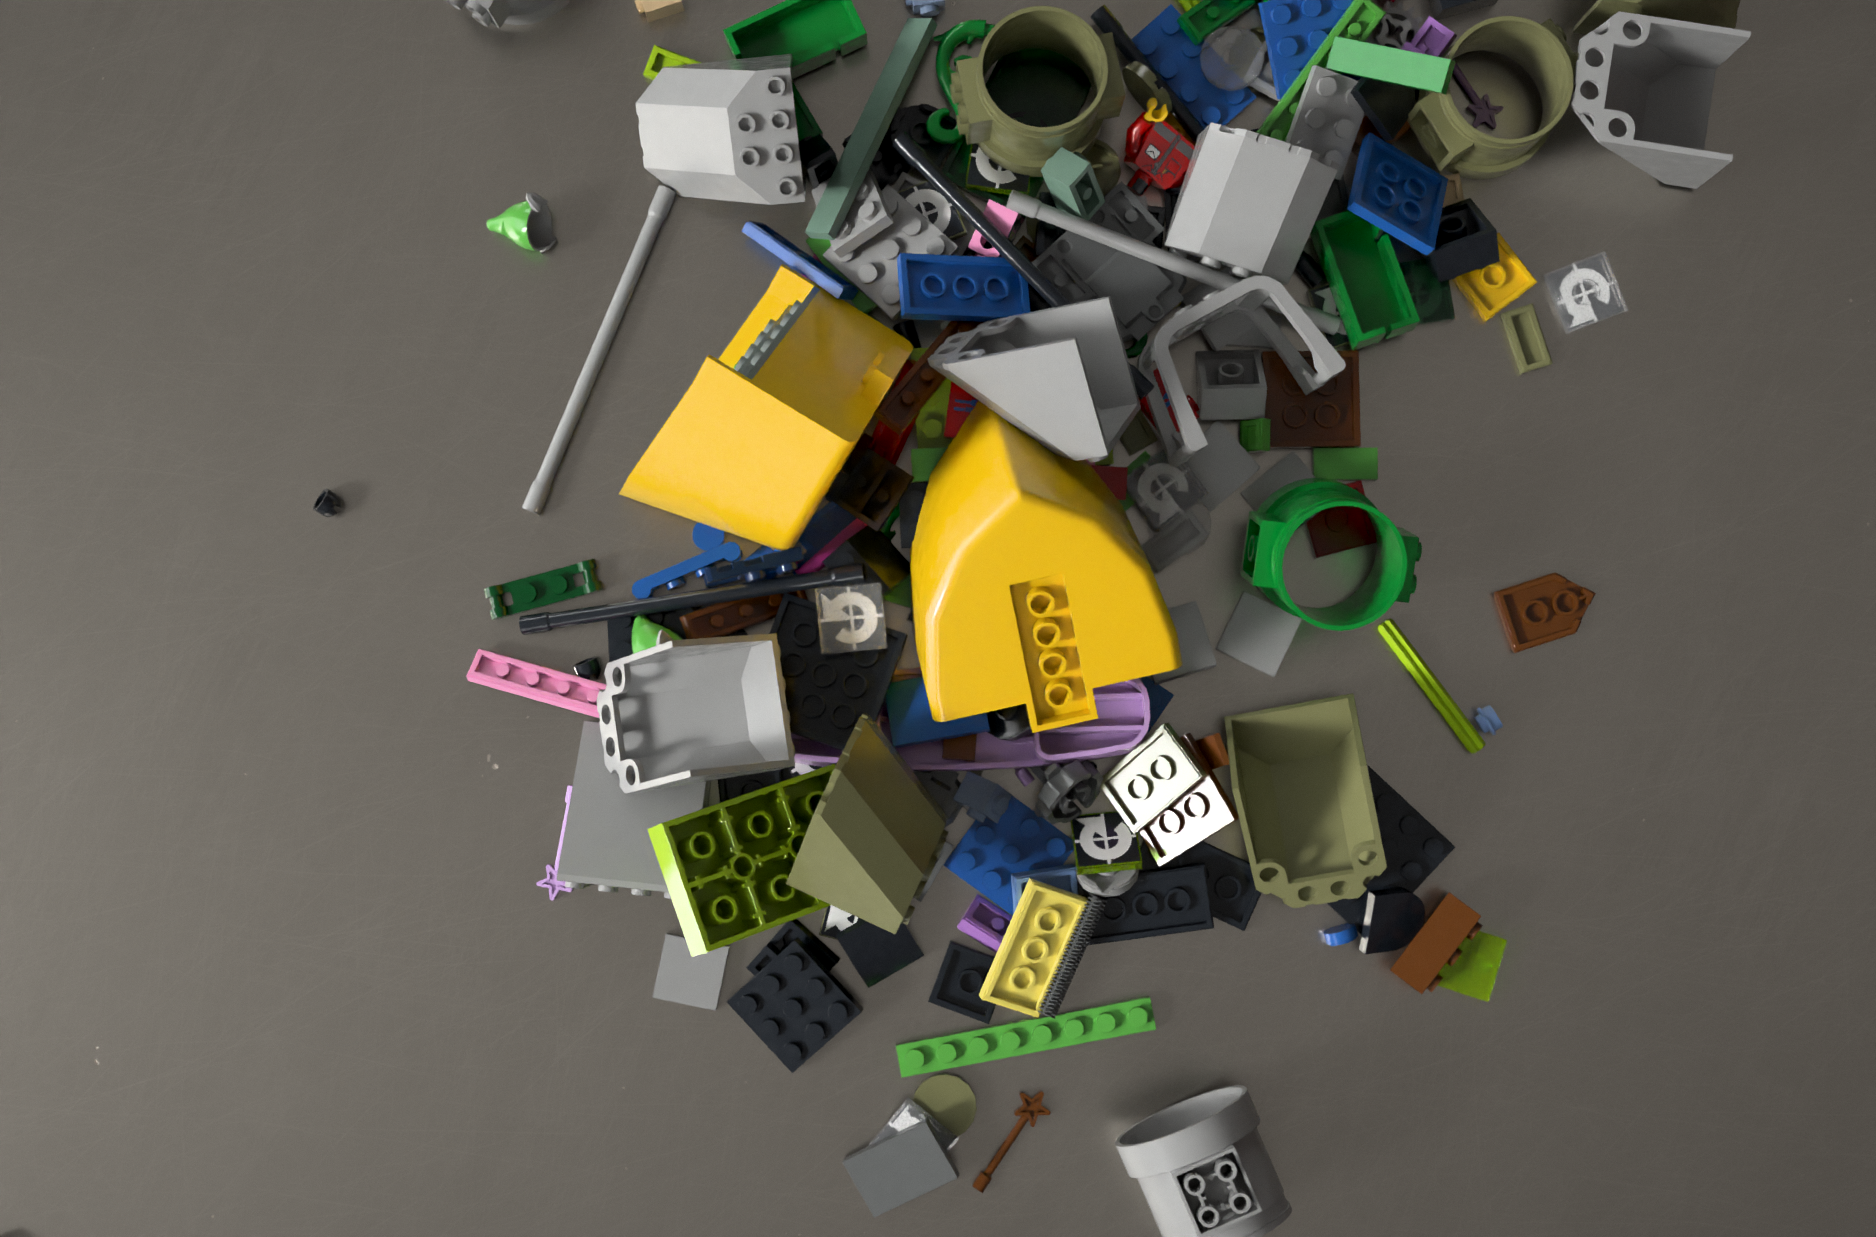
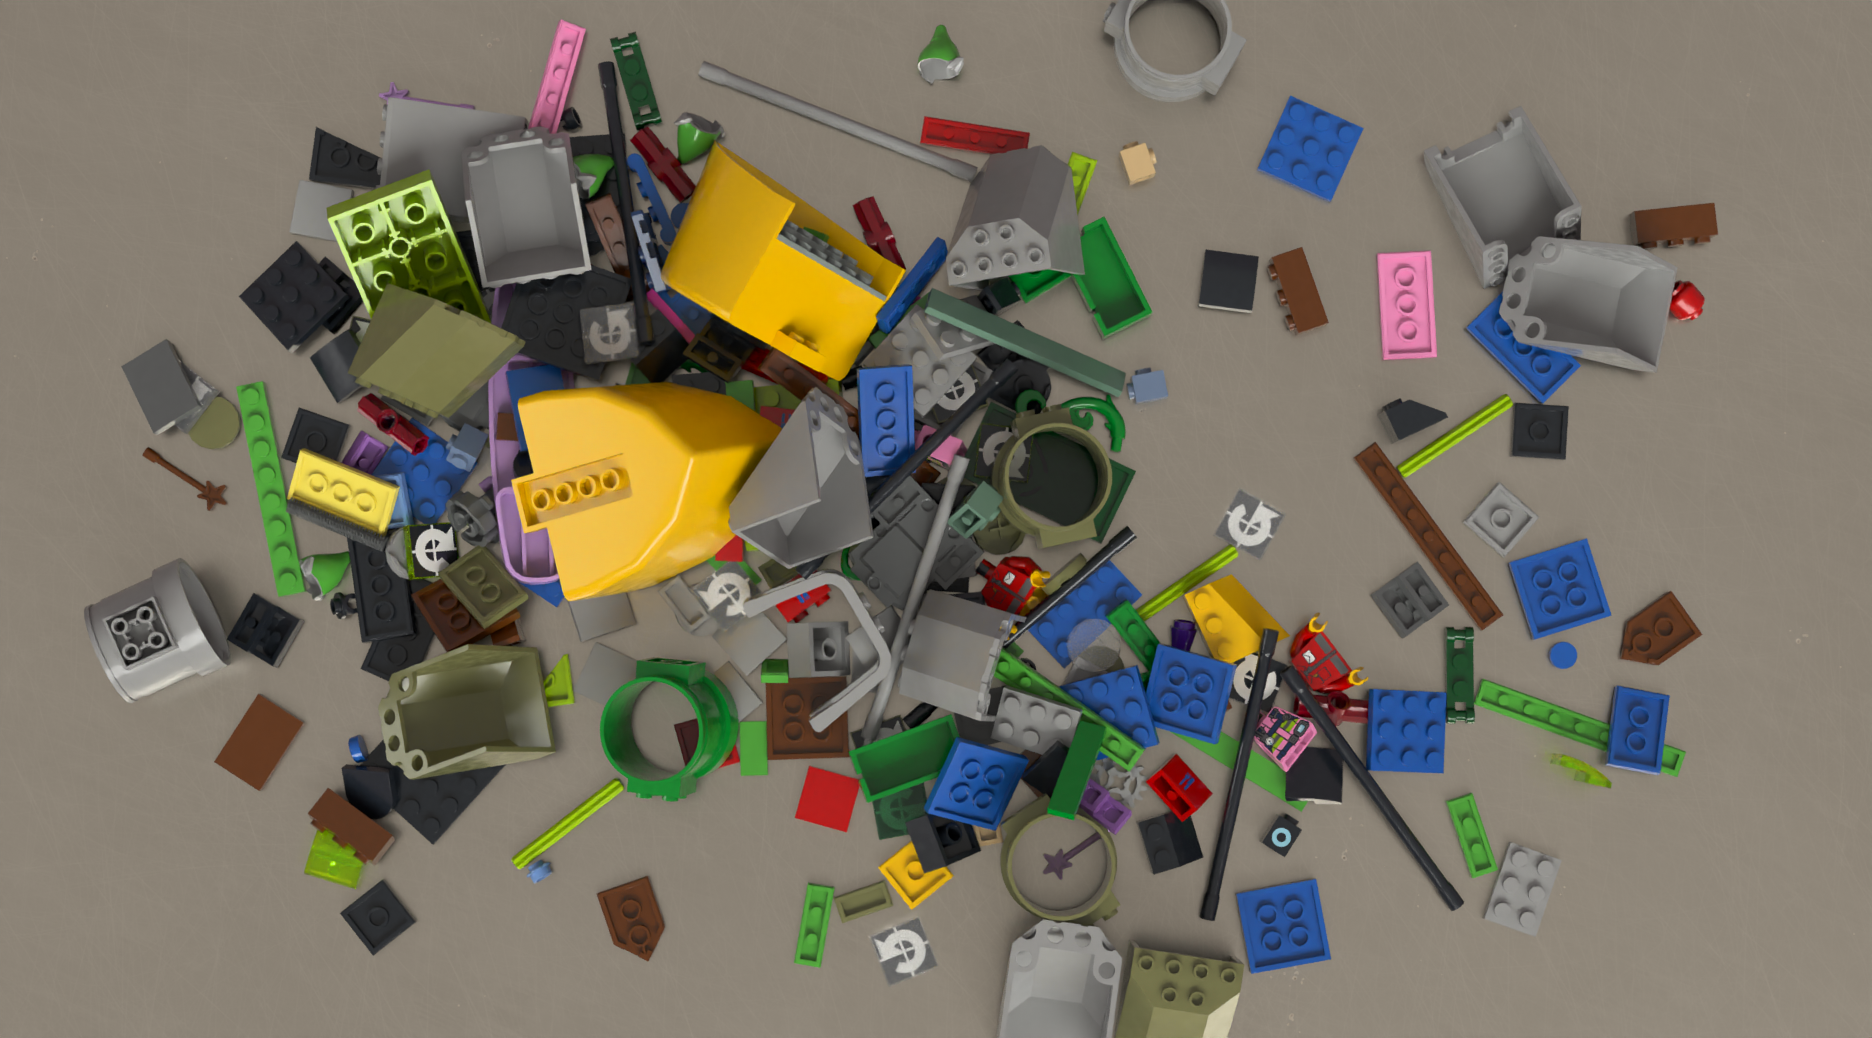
camera: 90 degrees right, 0 degrees up
none -> reddish brown tile [214,694,305,791]
none -> black slope [227,593,304,668]
none -> bright green hat [299,551,350,601]
none -> black wing [309,127,381,189]
none -> black plate [330,592,357,619]
none -> black tile [340,879,417,956]
none -> dark red piece [357,392,429,456]
none -> lime tile [543,654,575,707]
none -> dark red piece [630,126,696,203]
none -> bright green hat [674,112,725,164]
none -> bright green tile [794,882,835,968]
none -> red tile [795,766,860,832]
none -> dark red piece [853,196,906,270]
none -> red tile [920,116,1030,155]

